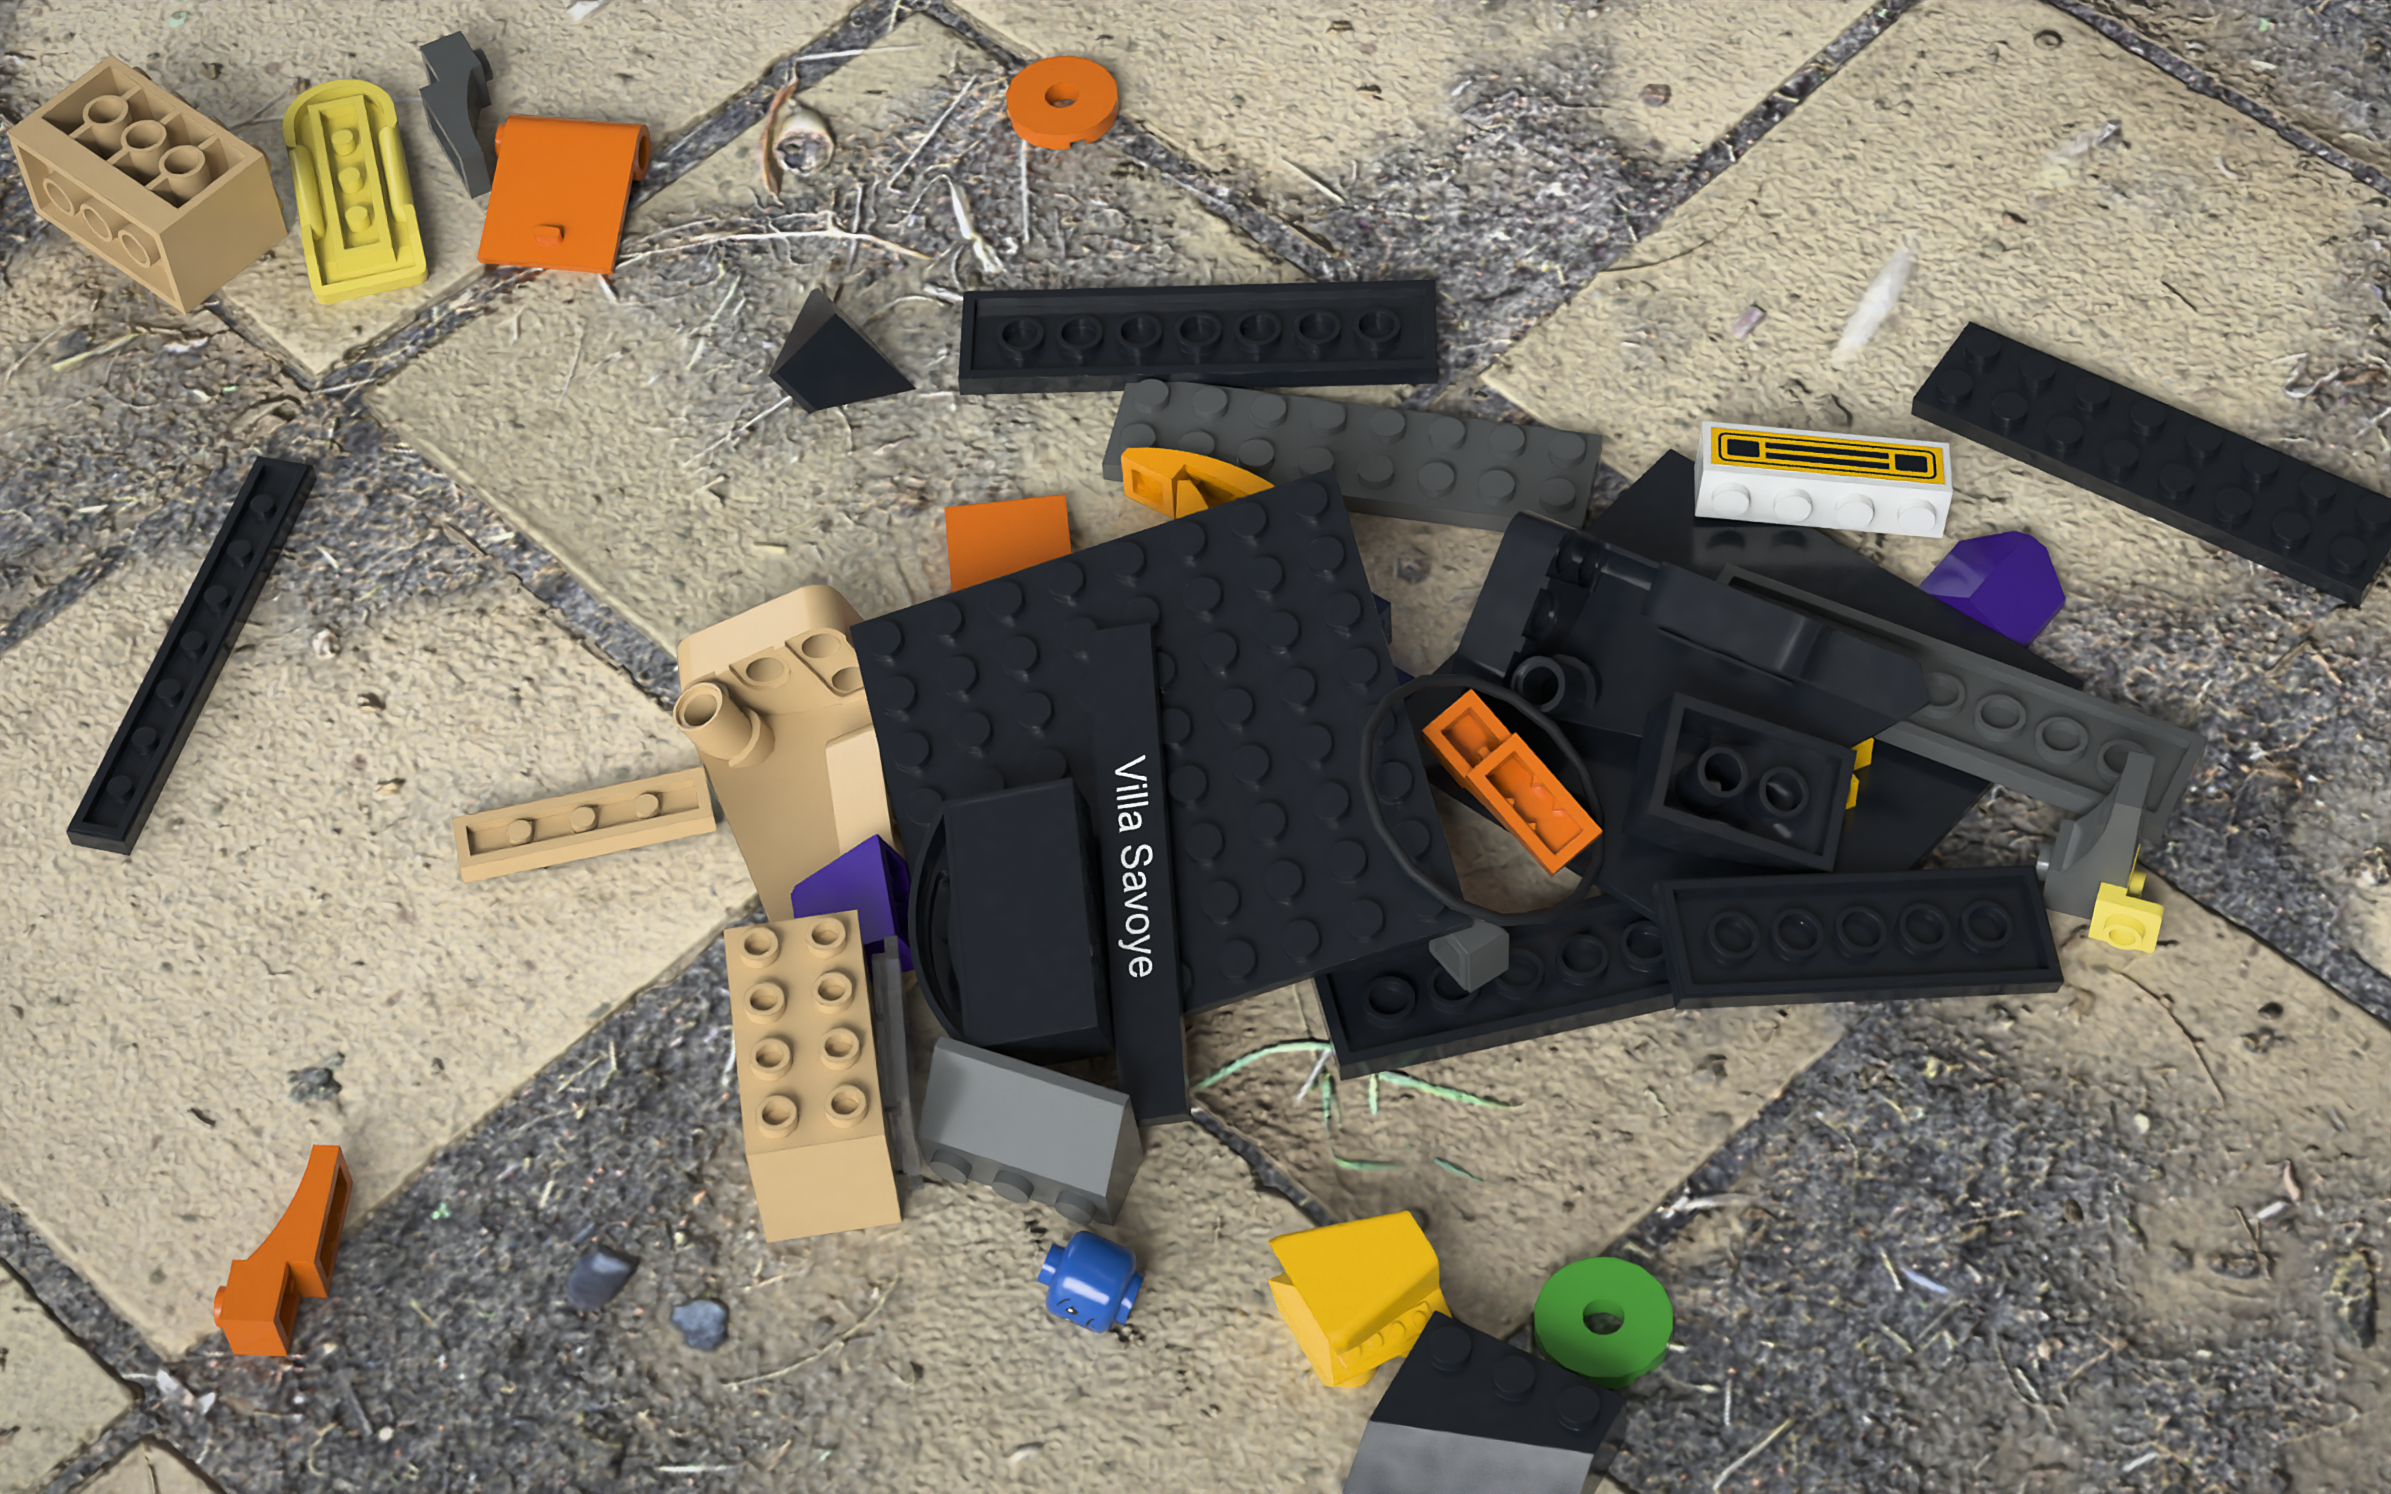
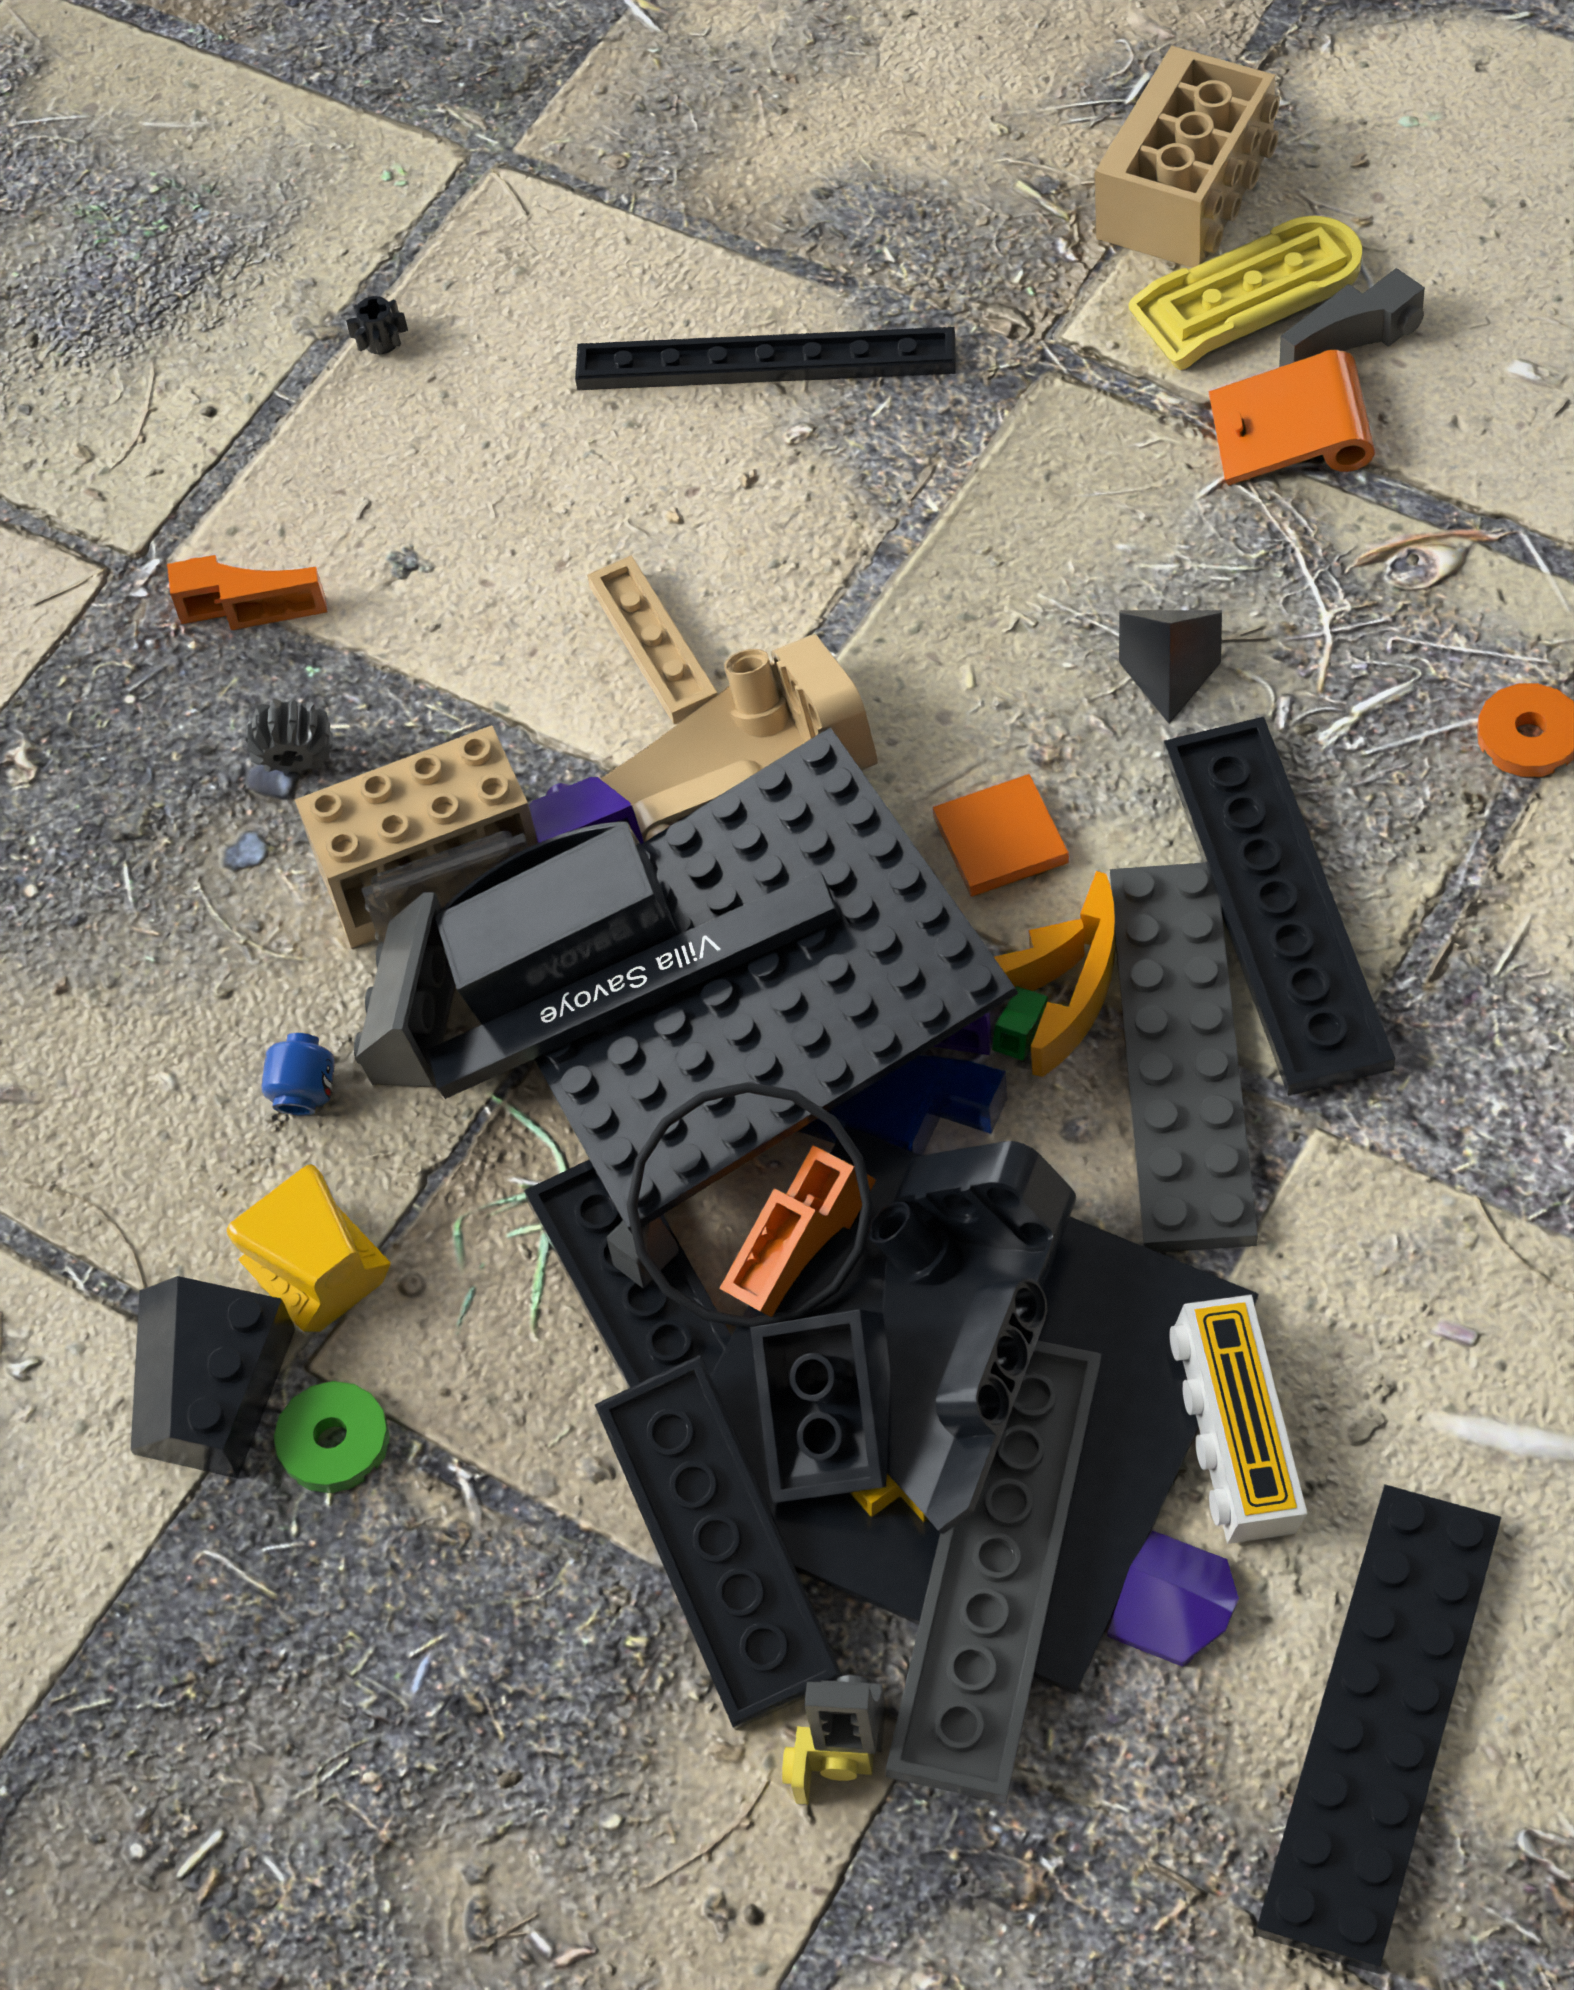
camera: 80 degrees right, 5 degrees up
none -> dark grey gear [245,698,333,775]

